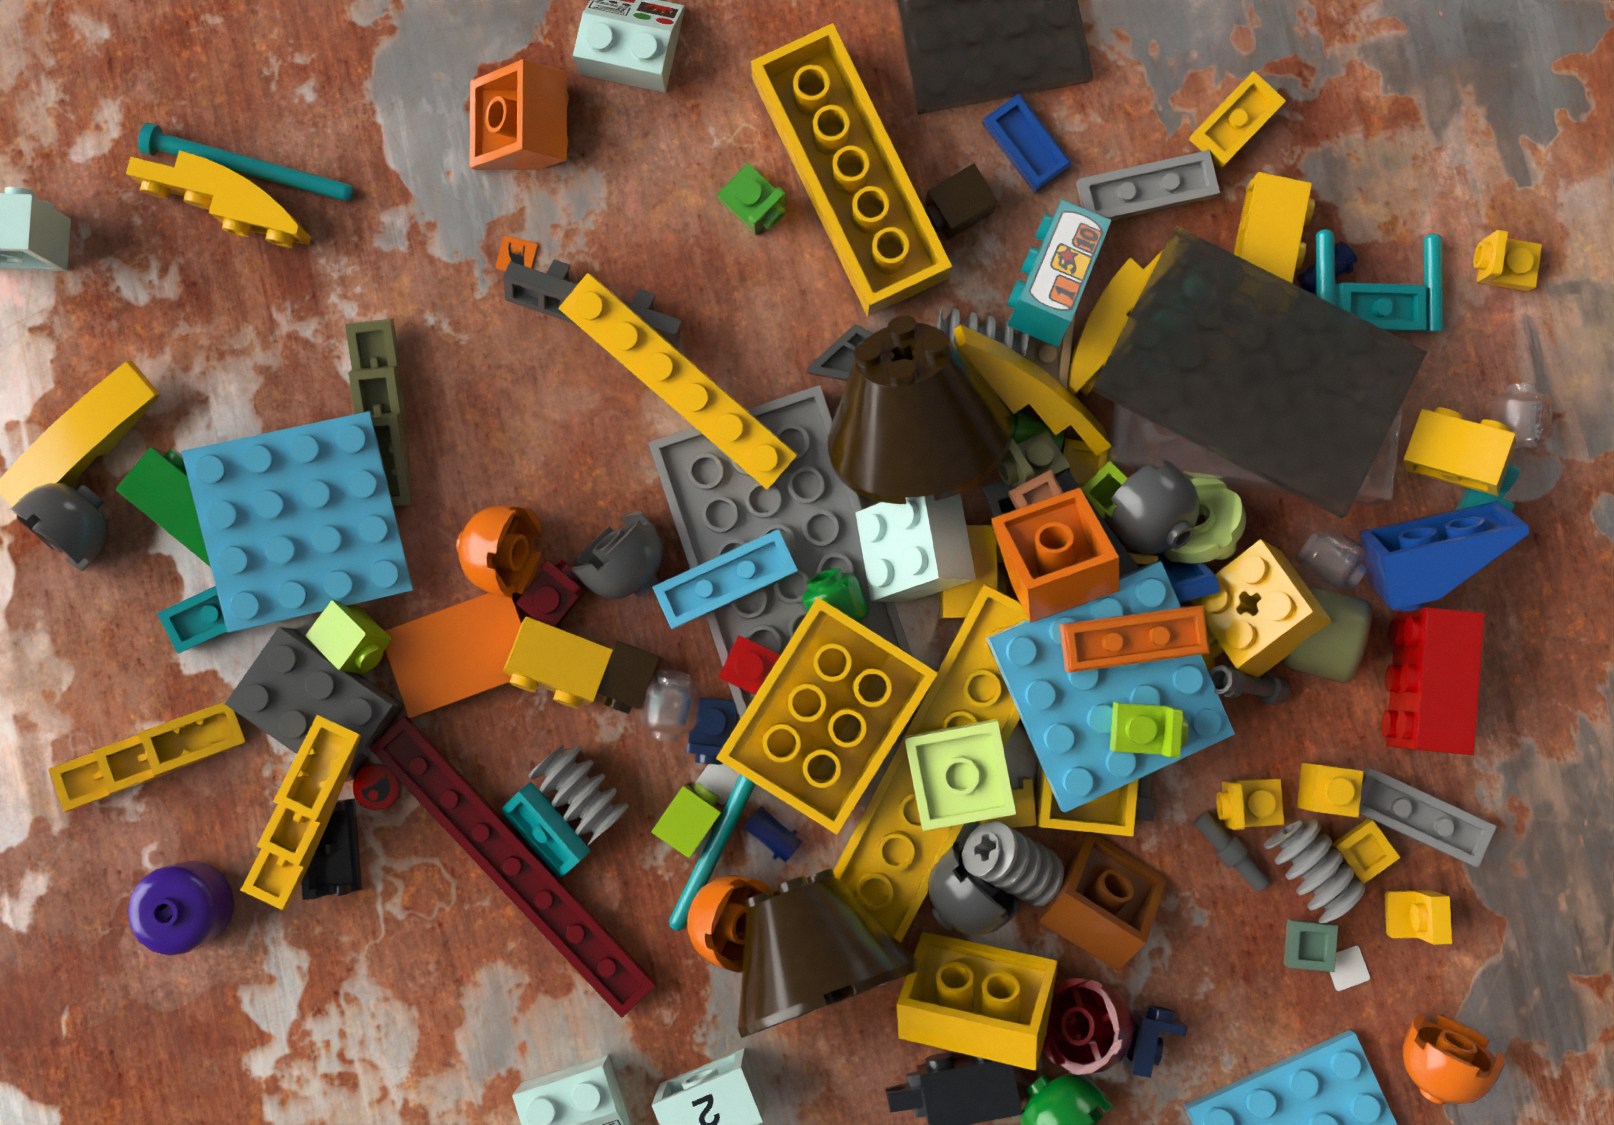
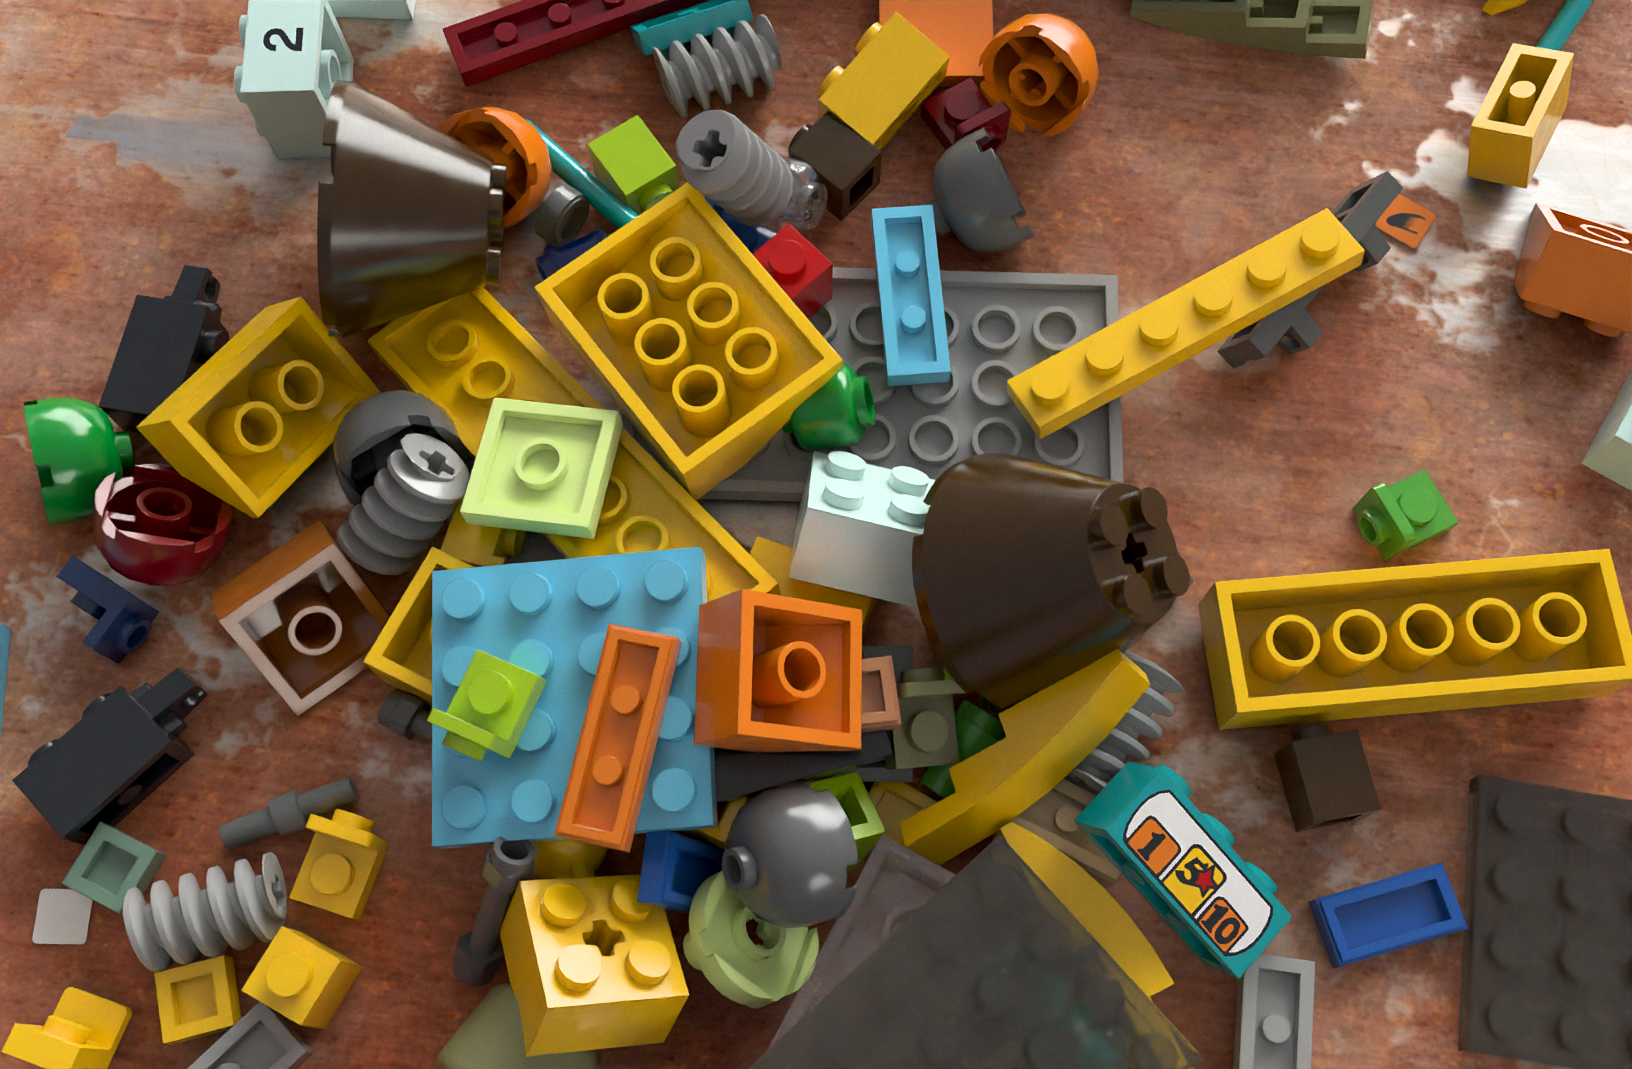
camera: 110 degrees right, 15 degrees down
none -> black hinge [12,668,208,846]
none -> dark grey tile [535,184,590,247]
none -> light grey piece [675,109,793,227]
none -> yellow brick [1467,43,1574,189]

